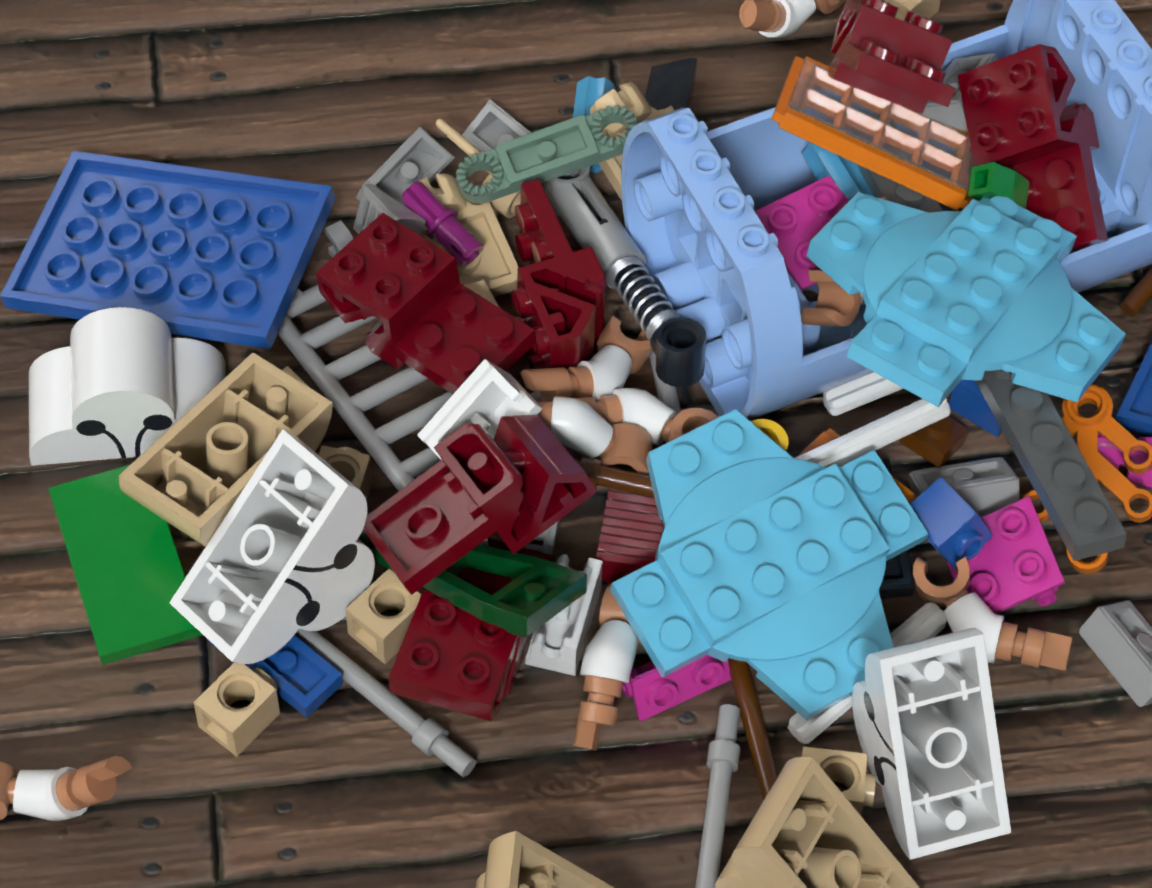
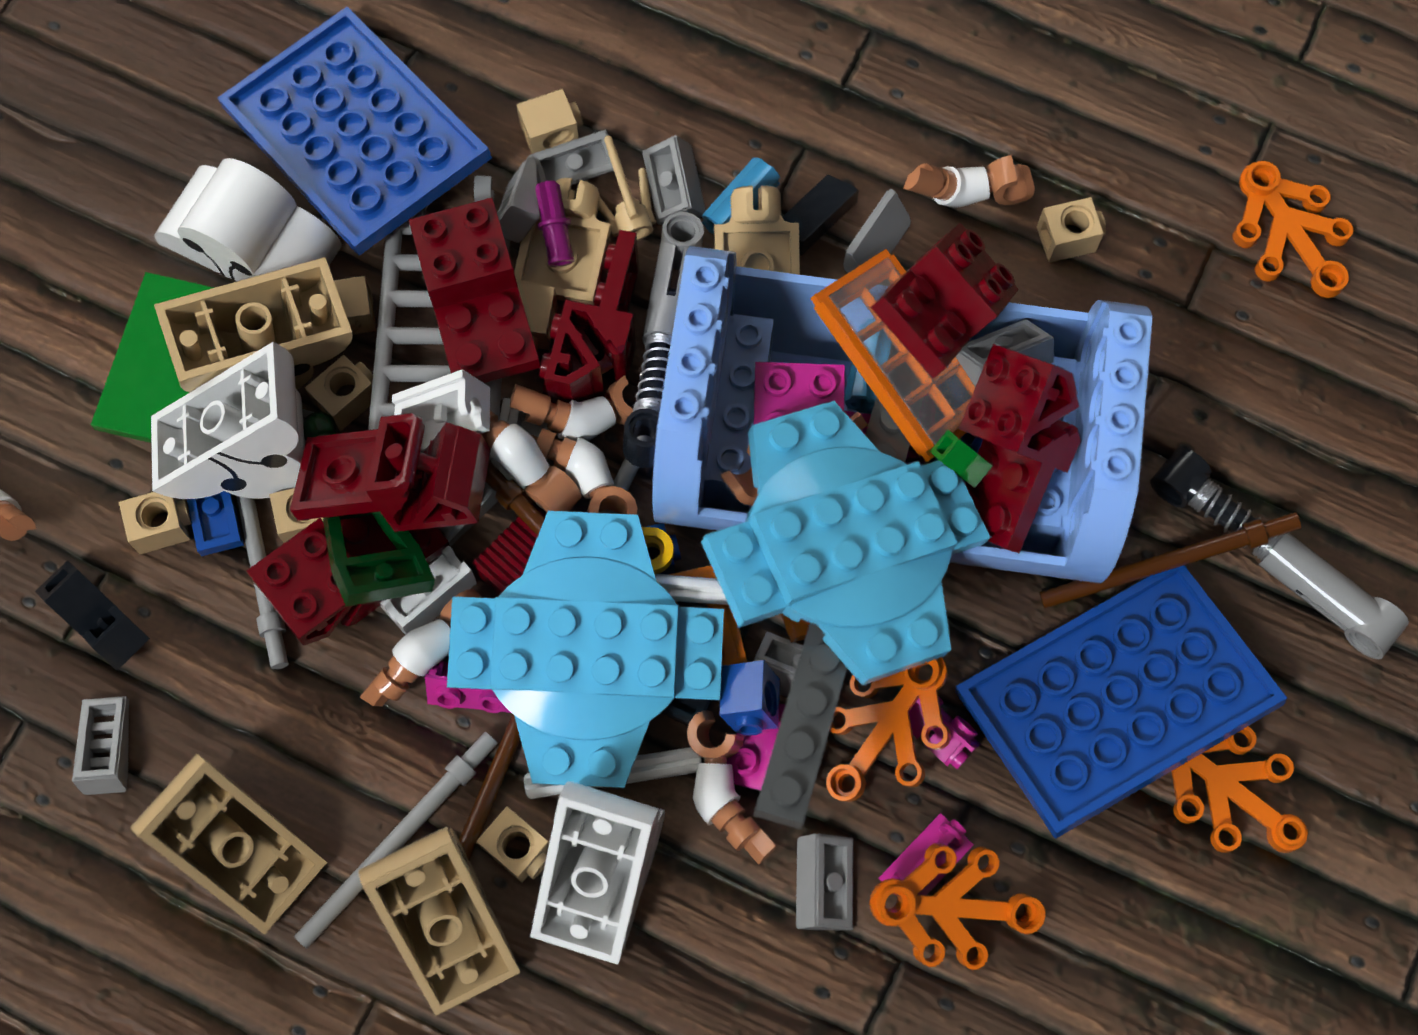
camera: 35 degrees right, 15 degrees up
sand green plate [456,105,638,203] -> none
none -> black brick [35,560,150,671]
none -> tan brick [516,89,583,154]
none -> light grey slope [843,189,911,273]

